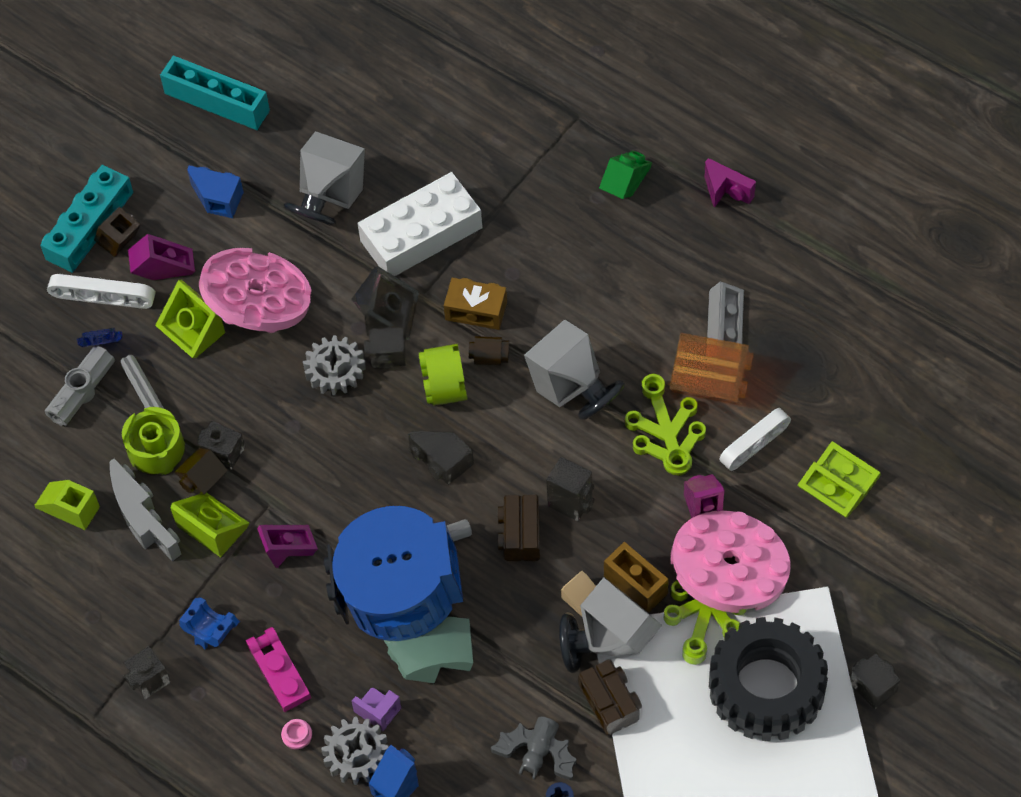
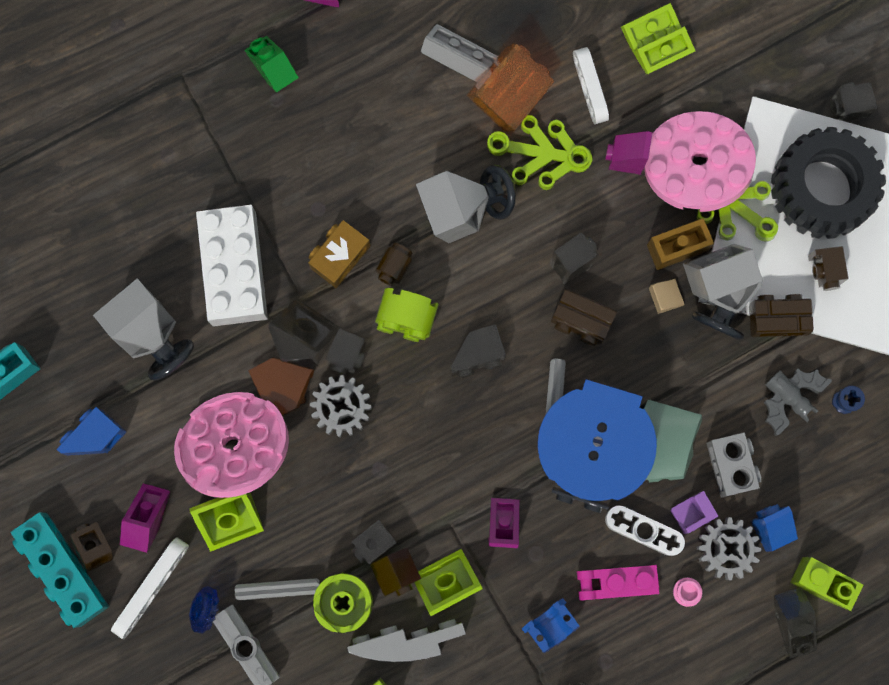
camera: 70 degrees left, 20 degrees up
none -> reddish brown slope [248,358,314,417]
none -> white beam [605,506,685,556]
none -> light grey brick [706,433,761,498]
none -> dark brown brick [808,246,849,291]

